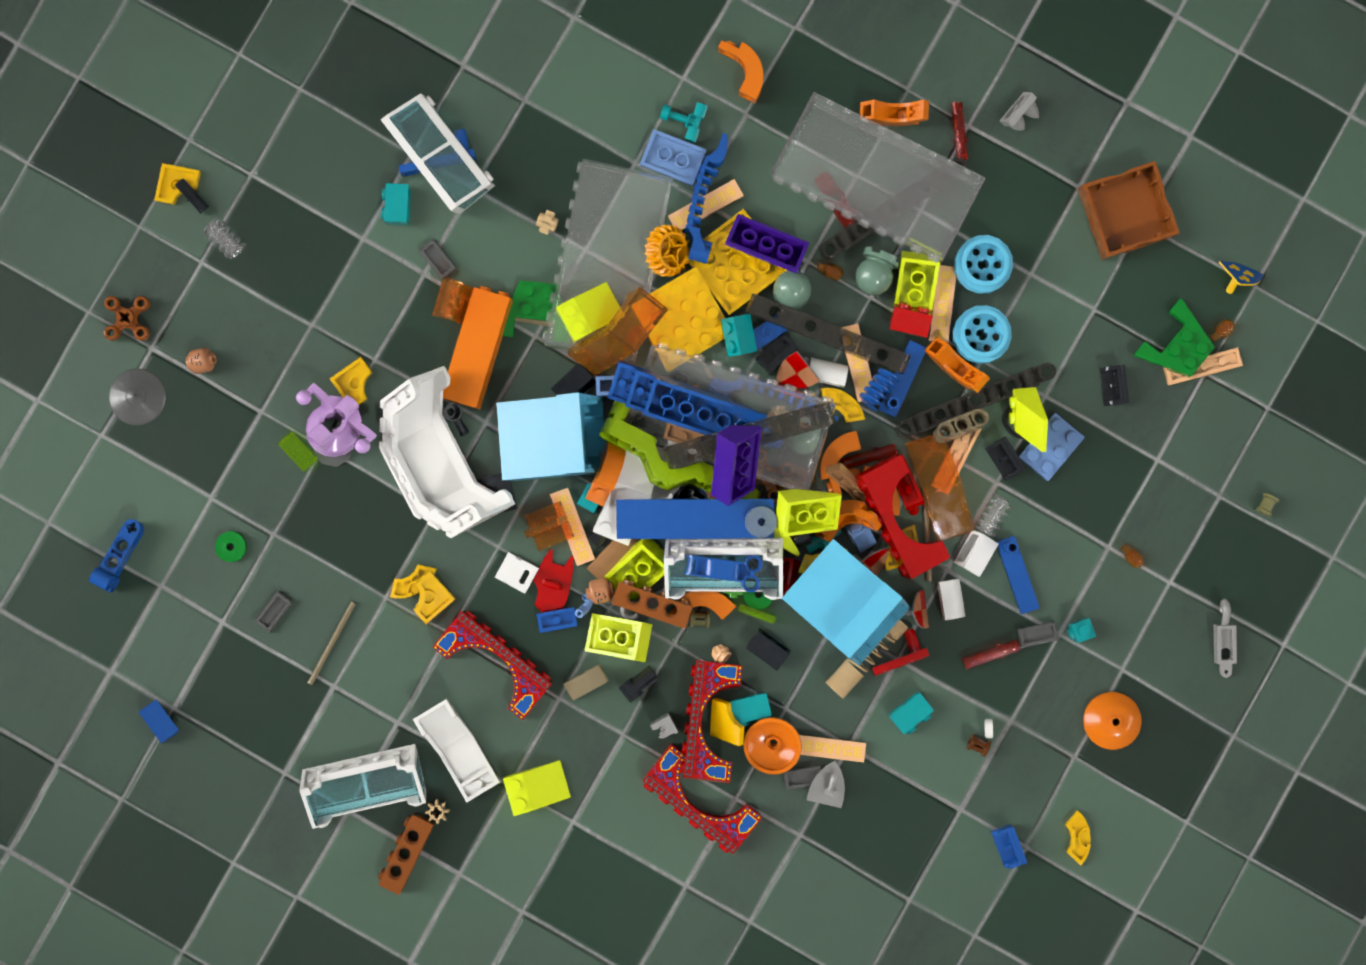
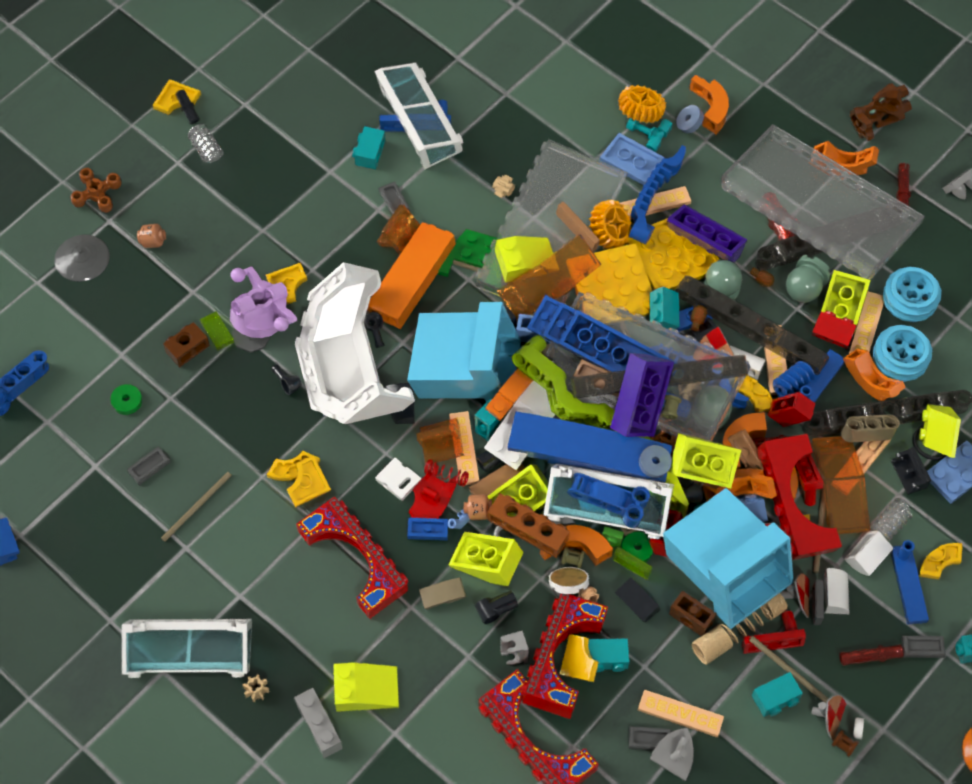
camera: 15 degrees right, 25 degrees down
dark orange brick [378,812,436,895] -> none
white windscreen [413,699,500,802] -> none
orange dish [744,717,802,774] -> none
none -> reddish brown brick [163,322,210,368]
none -> black bar [271,364,302,395]
none -> light grey arch [294,688,343,758]
none -> red piece [424,459,469,487]
none -> pearl gold tile [549,567,589,594]
none -> medium nougat tile [556,202,599,252]
none -> light orange gear [618,85,666,124]
none -> olive bush [660,395,682,420]
none -> reddish brown brick [669,591,717,636]
none -> sand blue piece [676,105,704,134]
none -> clear orange cylinder [690,305,707,331]
none -> dark tan axle [749,636,829,703]
none -> red brick [768,392,816,427]
none -> dark grey tile [812,579,824,625]
none -> shield [812,695,846,741]
none -> reddish brown hips [850,83,912,141]
none -> yellow tile [919,543,962,580]

